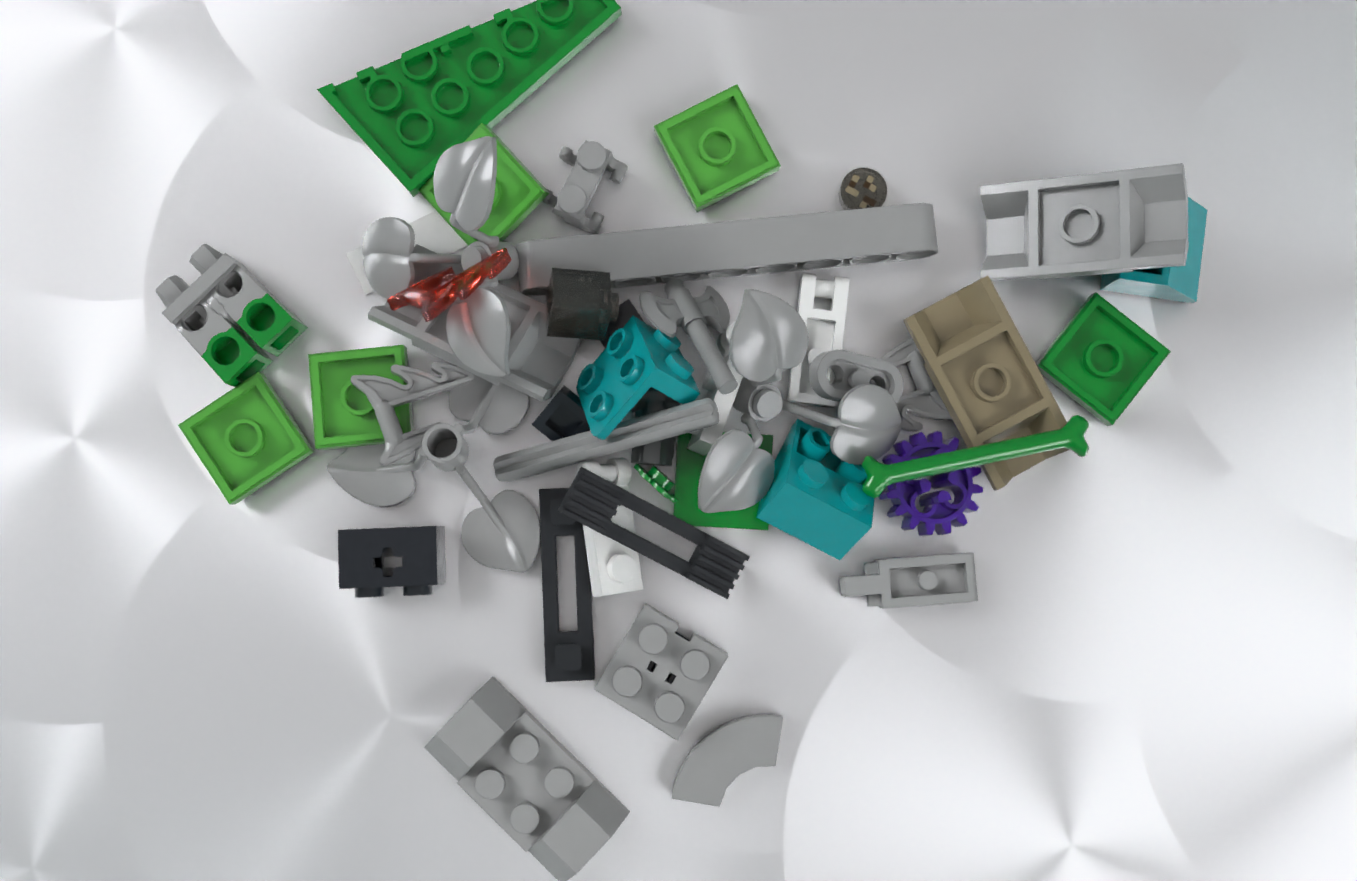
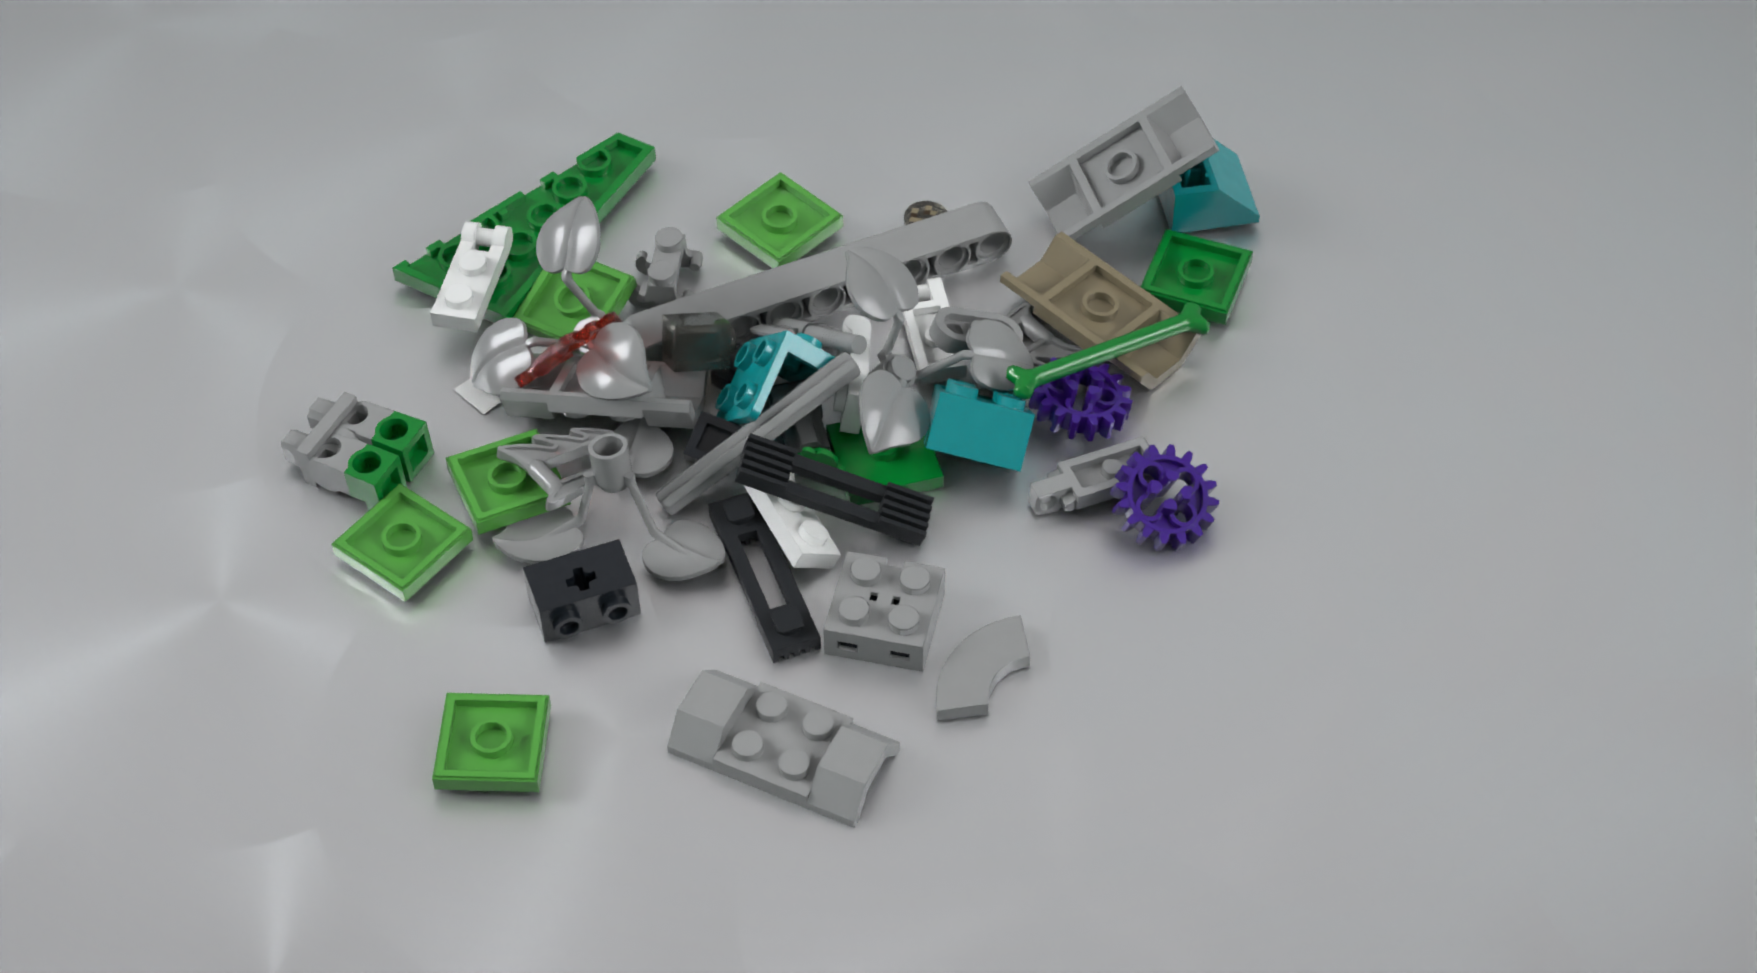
camera: 15 degrees left, 35 degrees down
none -> white plate [430,221,513,332]
none -> bright green plate [432,693,551,792]
none -> dark purple gear [1110,444,1219,552]

